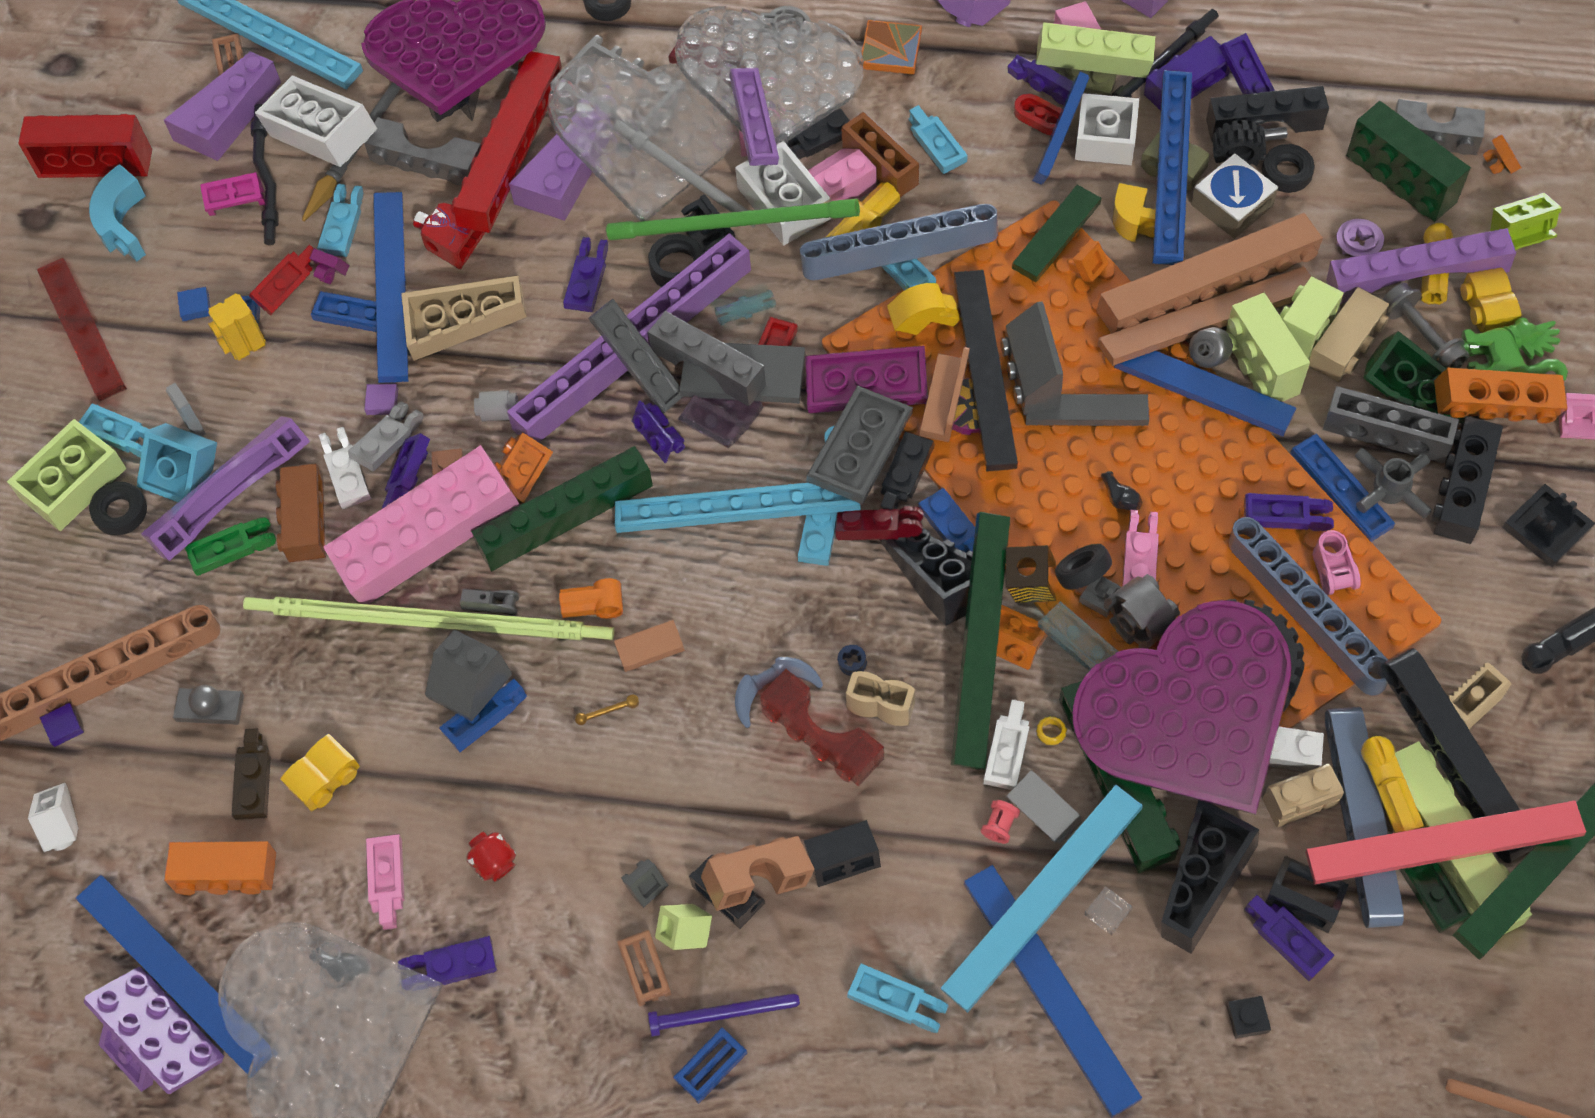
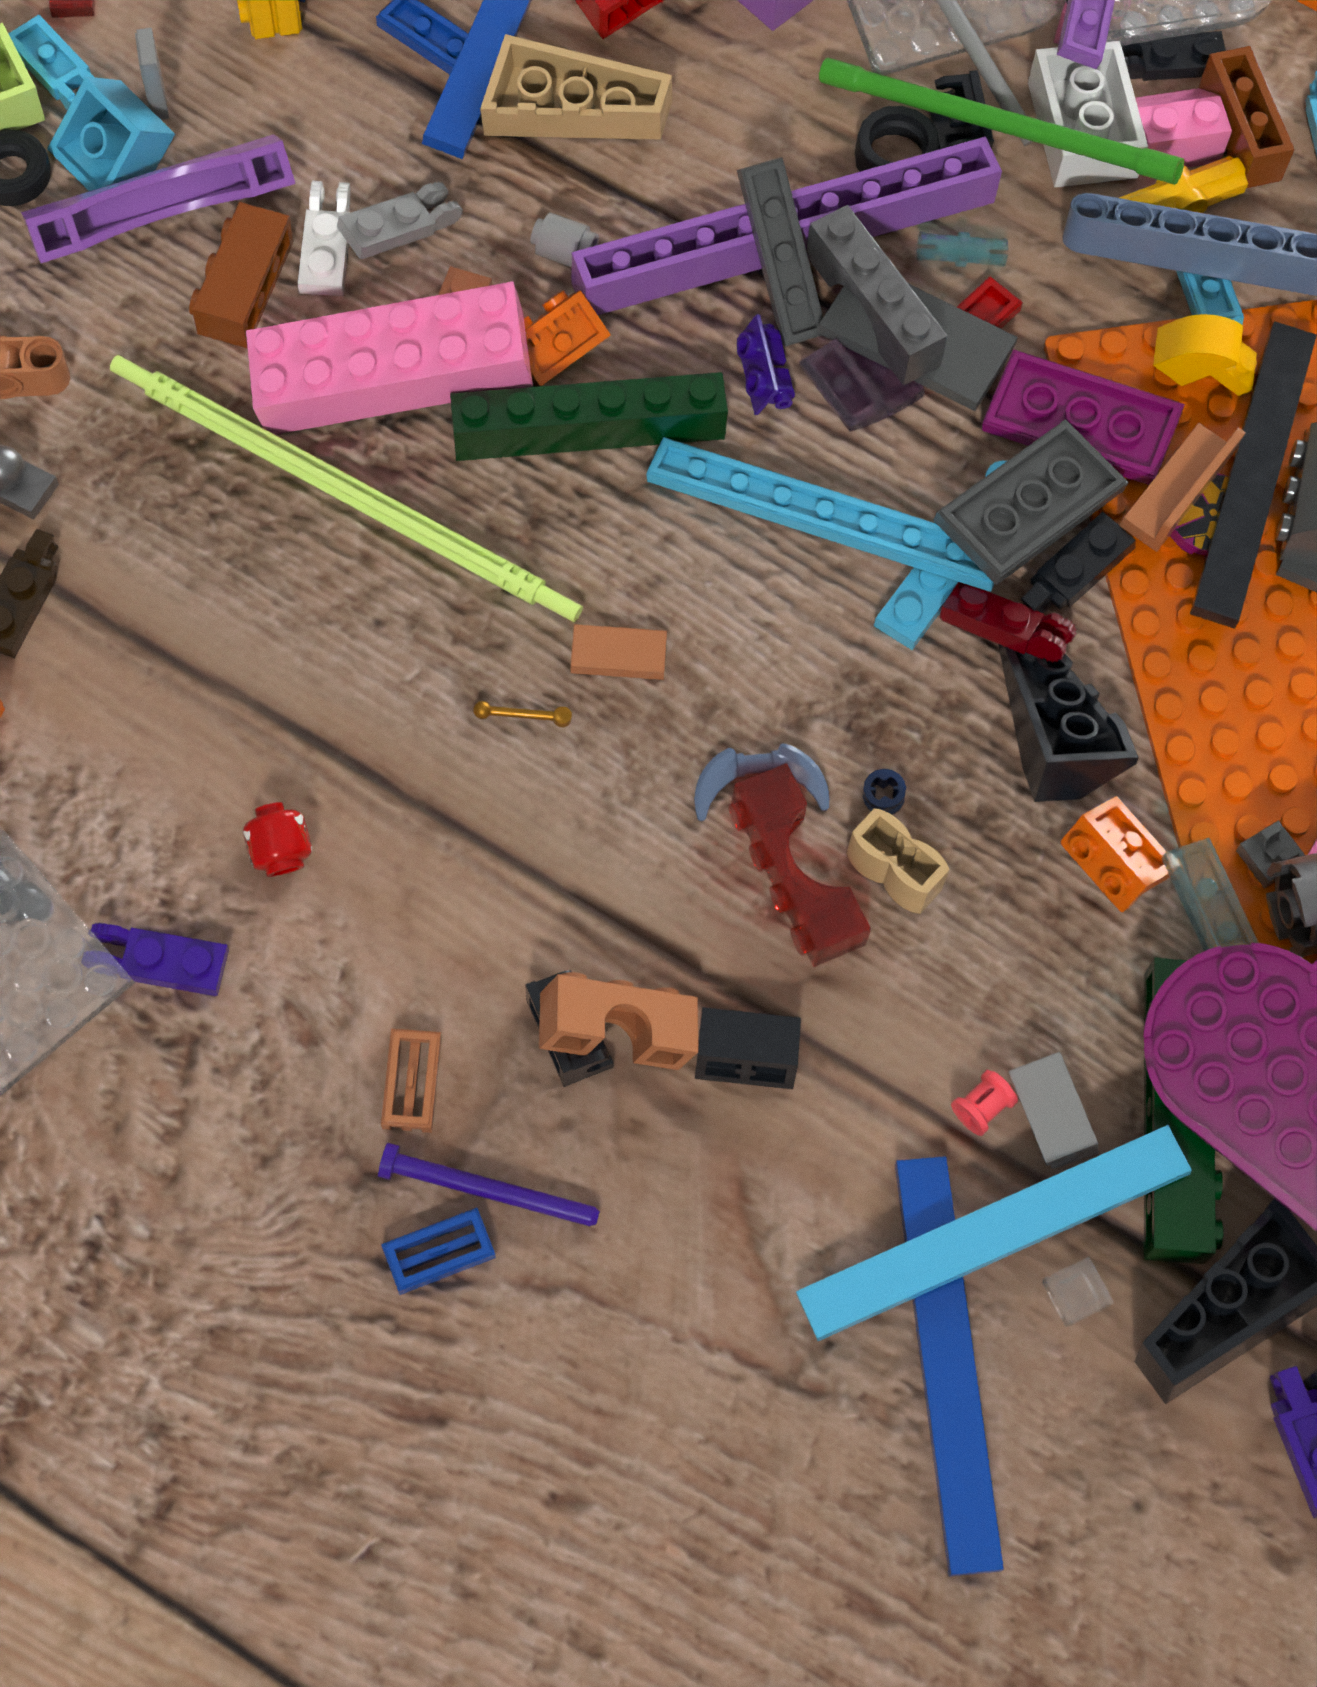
camera: 15 degrees right, 5 degrees up
green hinge [185,517,277,576] -> none
yellow brick [281,734,360,812] -> none
medium lavender tile [364,384,398,415] -> none
bright pink hinge [366,834,404,930] -> none
dark purple hinge [382,433,430,509] -> none
dark grey slope [425,629,512,721] -> none
blue hinge [439,679,527,753] -> none
flat silver bar [460,588,520,616] -> none
orange piece [559,578,623,619] -> none
dark purple hinge [563,237,608,313] -> none
dark grey tile [621,859,669,908] -> none
yellowish green panel [655,904,712,950] -> none
medium azure hinge [847,964,948,1033] -> none
blue hinge [918,488,975,553] -> none
dark green tile [951,512,1010,770] -> none
white hinge [983,700,1029,790] -> none
dark brown piece [1006,545,1056,603] -> none
yellow piece [1036,716,1067,745] -> none
black tyre [1055,544,1112,590] -> none
black plate [1227,996,1271,1039] -> none

